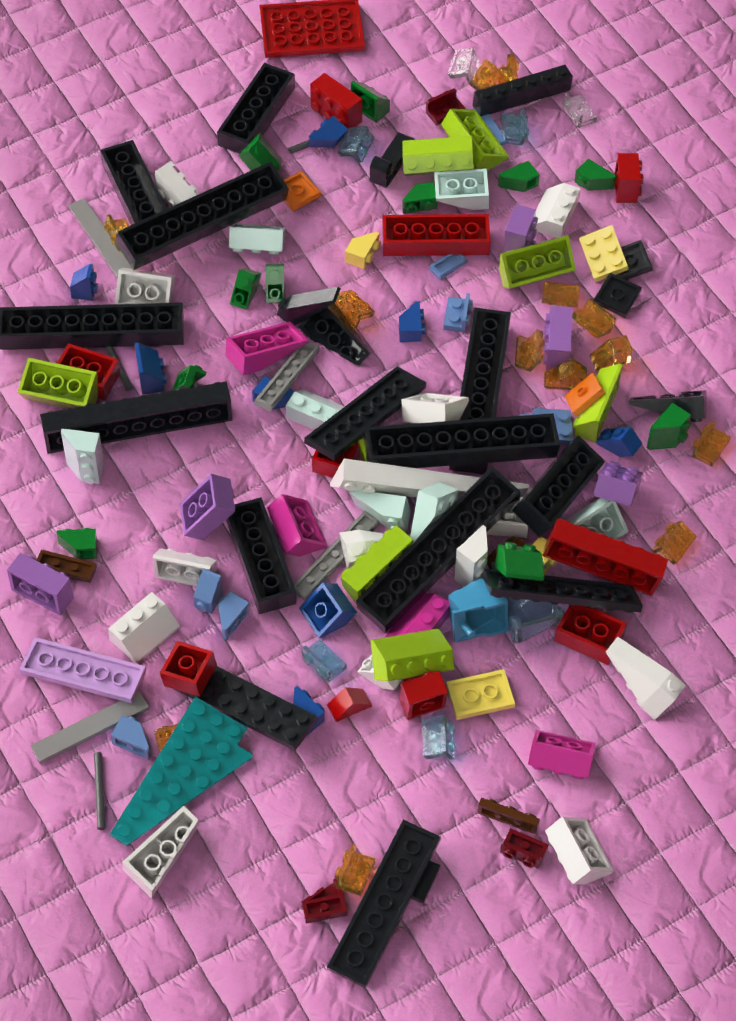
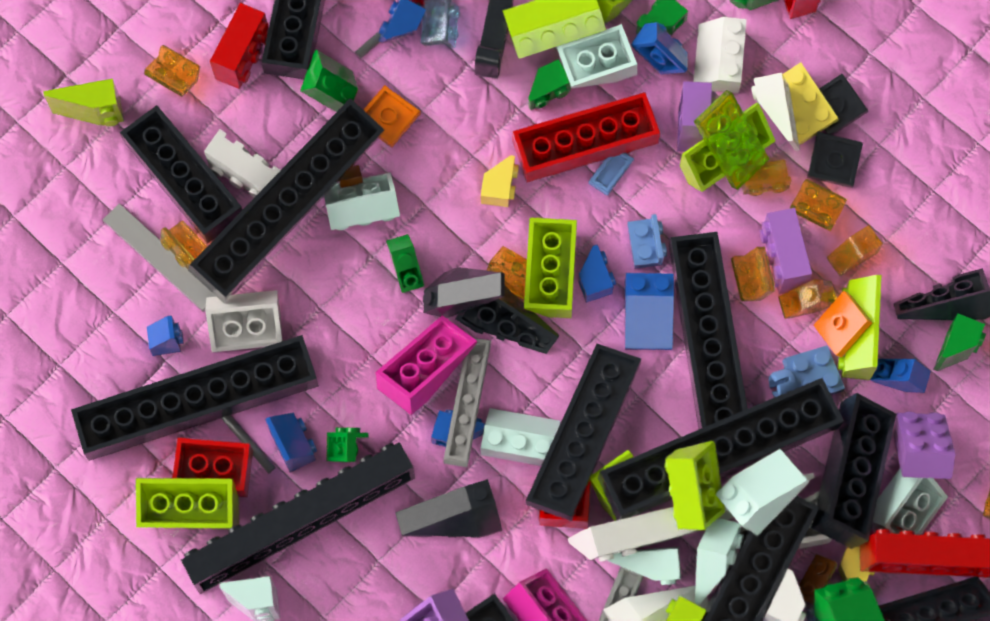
camera: 15 degrees left, 15 degrees up
green slope [230,268,262,309] -> none
white slope [401,393,469,424] -> none
none -> lime slope [43,78,124,126]
none -> clear yellow bracket [144,45,200,97]
none -> red brick [210,3,269,89]
none -> reddish brown tile [339,165,363,188]
none -> black wedge [395,479,502,538]
none -> lime slope [524,218,577,319]
none -> slope [625,273,674,350]
none -> blue slope [631,22,688,75]
none -> lime slope [665,441,726,530]
none -> clear neon green plate [693,90,769,190]
none -> light aqua slope [716,449,810,536]
none -> white slope [751,73,800,151]

